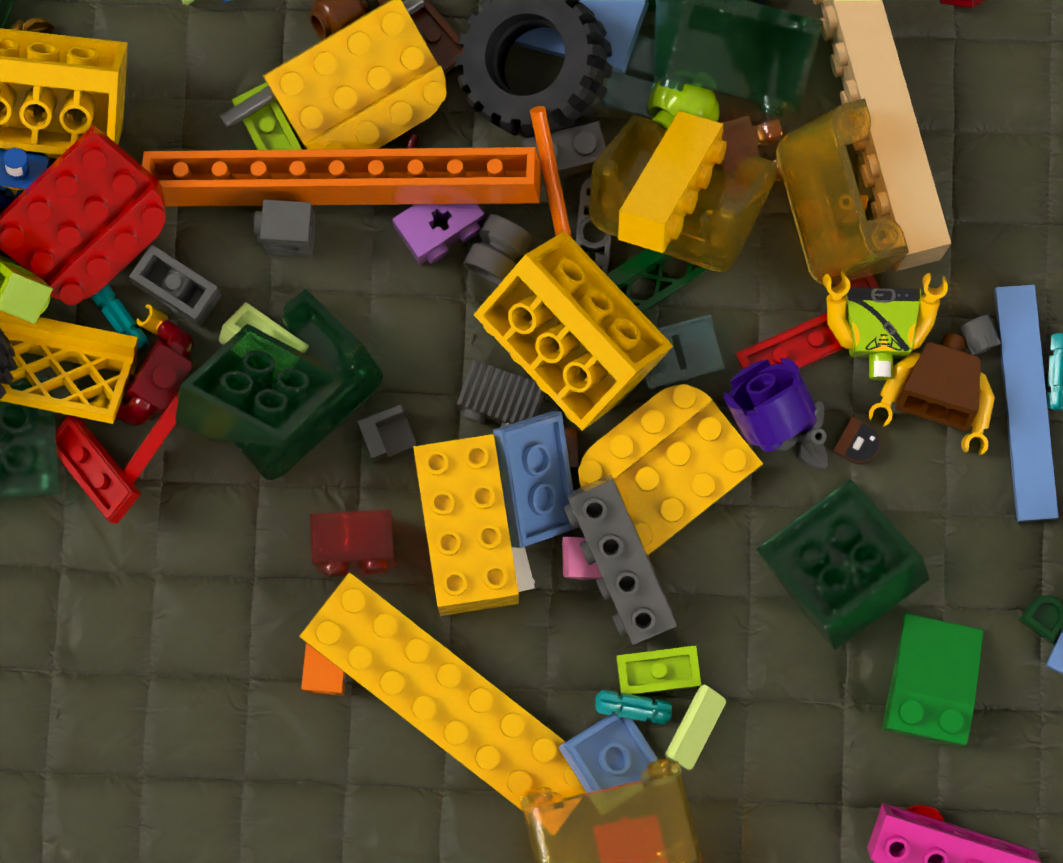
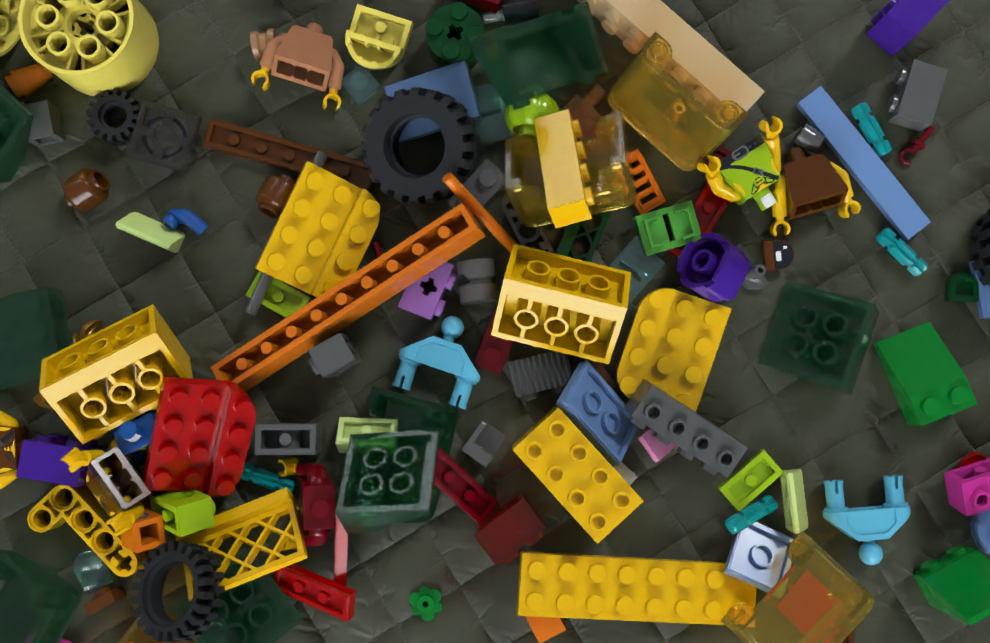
camera: 25 degrees left, 5 degrees up
none -> medium azure connector [392,316,481,410]
none -> green plant [409,586,442,621]
none -> dark red tile [416,444,499,525]
none -> dark red plate [473,310,514,375]
none -> orange slope [611,149,666,215]
none -> bright green piece [633,200,702,256]
none -> medium azure connector [822,475,911,565]
none -> teal axle [876,228,928,276]

